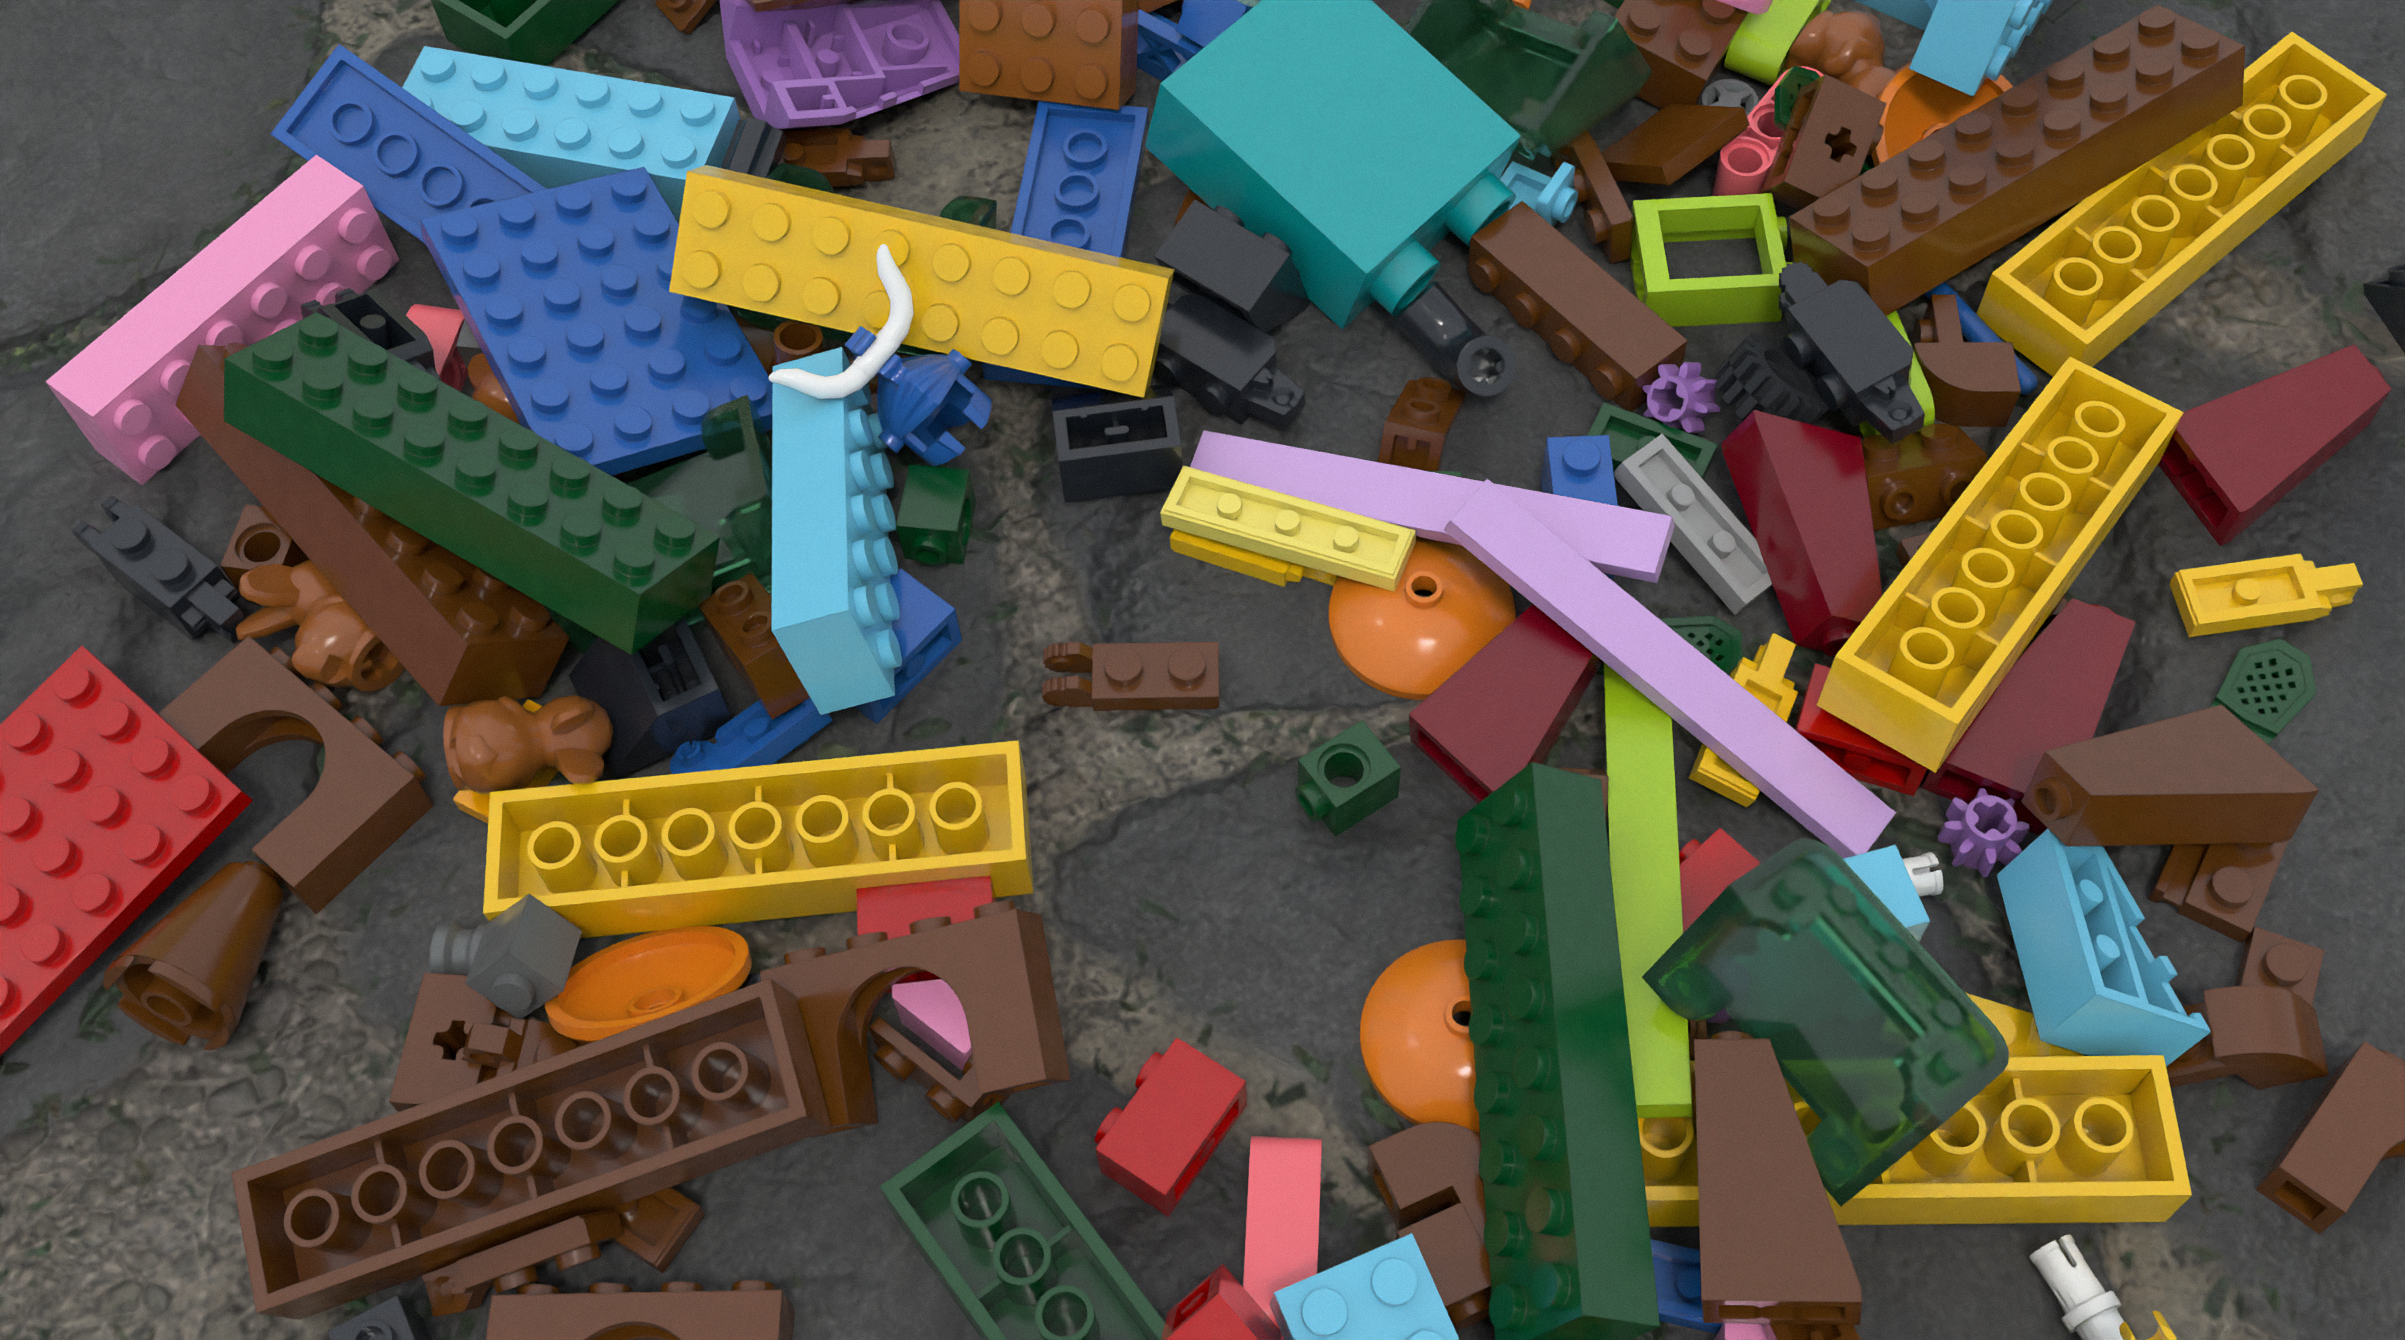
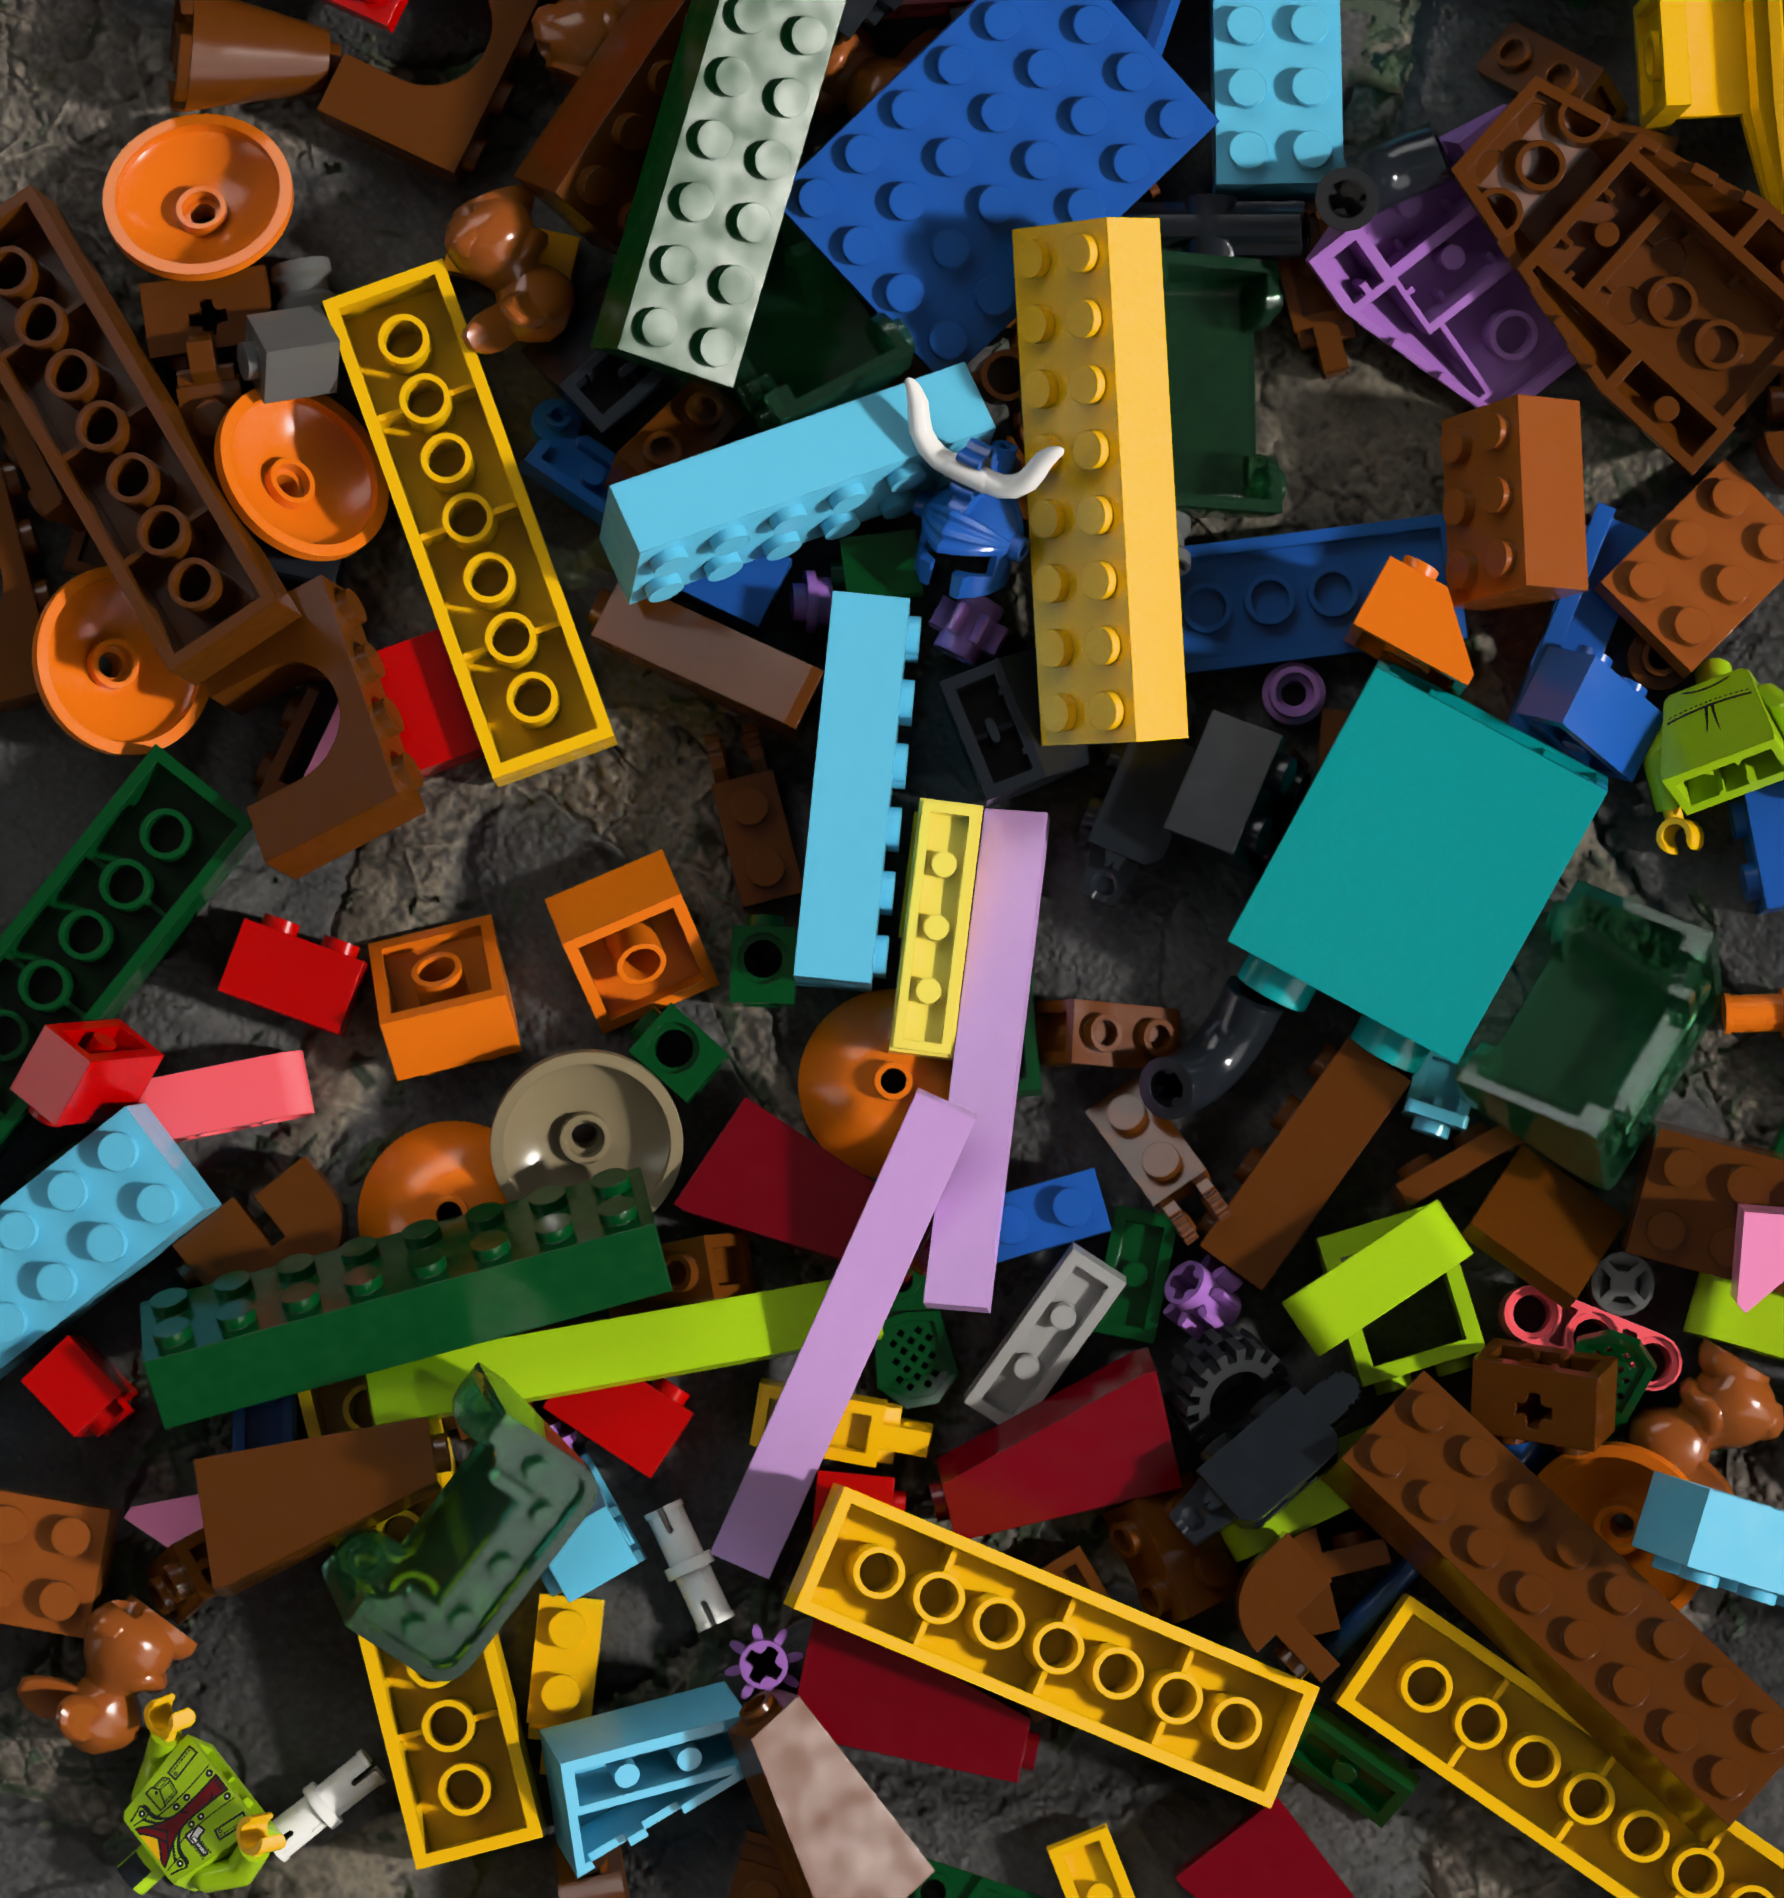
camera: 75 degrees right, 25 degrees up
none -> orange dish [32,565,209,757]
none -> orange dish [102,113,294,281]
none -> orange slope [368,914,522,1081]
none -> dark tan dish [490,1049,683,1212]
none -> orange slope [544,849,720,1034]
none -> reddish brown slope [587,581,824,744]
none -> dark green brick [729,914,798,1009]
none -> medium lavender plate [789,570,833,634]
none -> medium azure brick [793,591,922,992]
none -> medium lavender gear [929,595,1009,667]
none -> reddish brown hinge [1085,1076,1233,1246]
none -> reddish brown brick [1235,1531,1340,1683]
none -> medium lavender plate [1261,662,1326,726]
none -> lime beam [1282,1199,1474,1357]
none -> dark green plate [1290,1702,1421,1828]
none -> black cylinder [1315,121,1454,231]
none -> orange slope [1343,555,1474,697]

